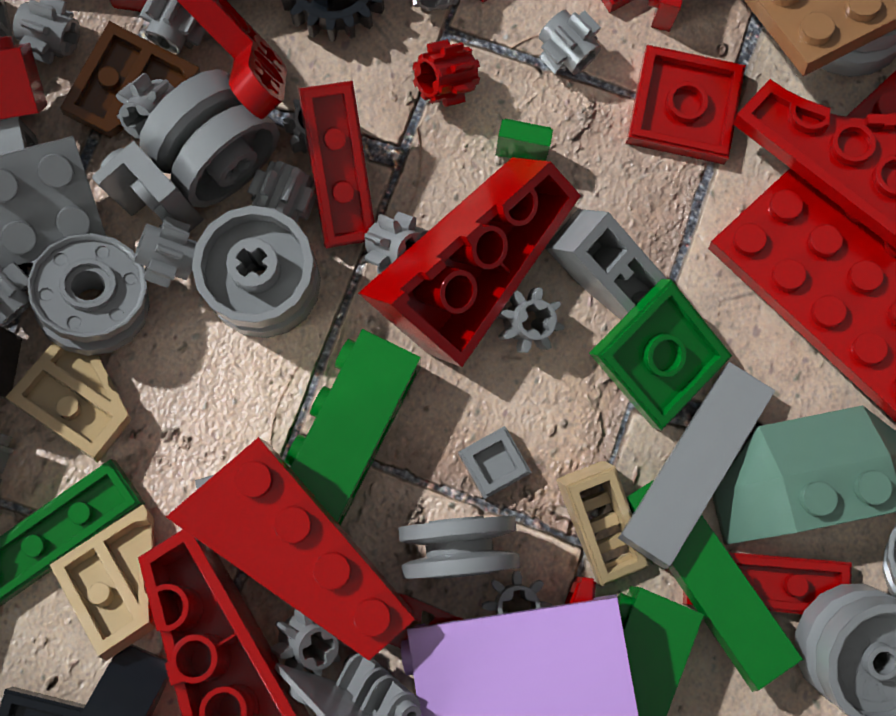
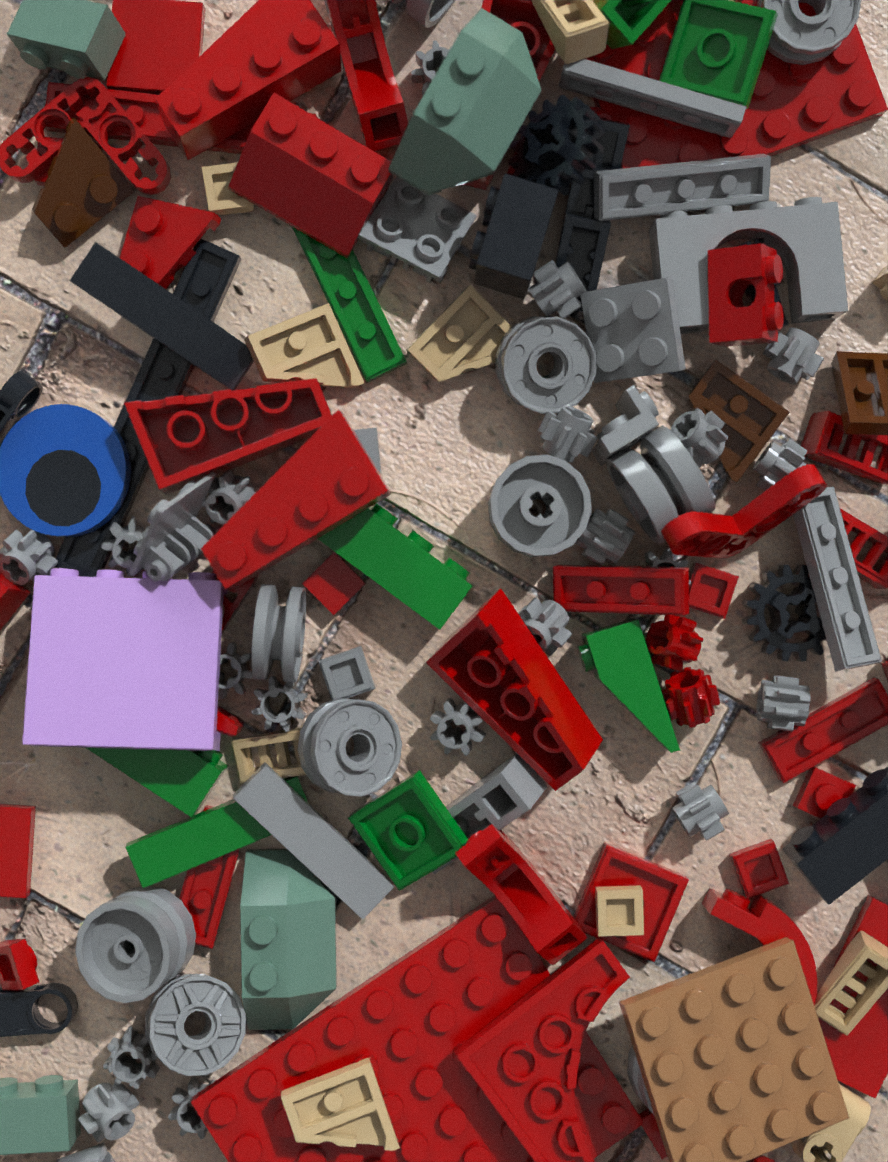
camera: 105 degrees right, 10 degrees up
green tile [495,118,553,161] -> none
none -> light grey gear [251,676,308,732]
none -> light grey wheel [298,698,402,797]
none -> red tile [302,552,366,615]
none -> red arch [456,824,588,966]
none -> green slope [577,618,680,753]
none -> tan plate [595,885,644,937]
none -> red gear [646,615,703,672]
none -> red tile [689,562,739,619]

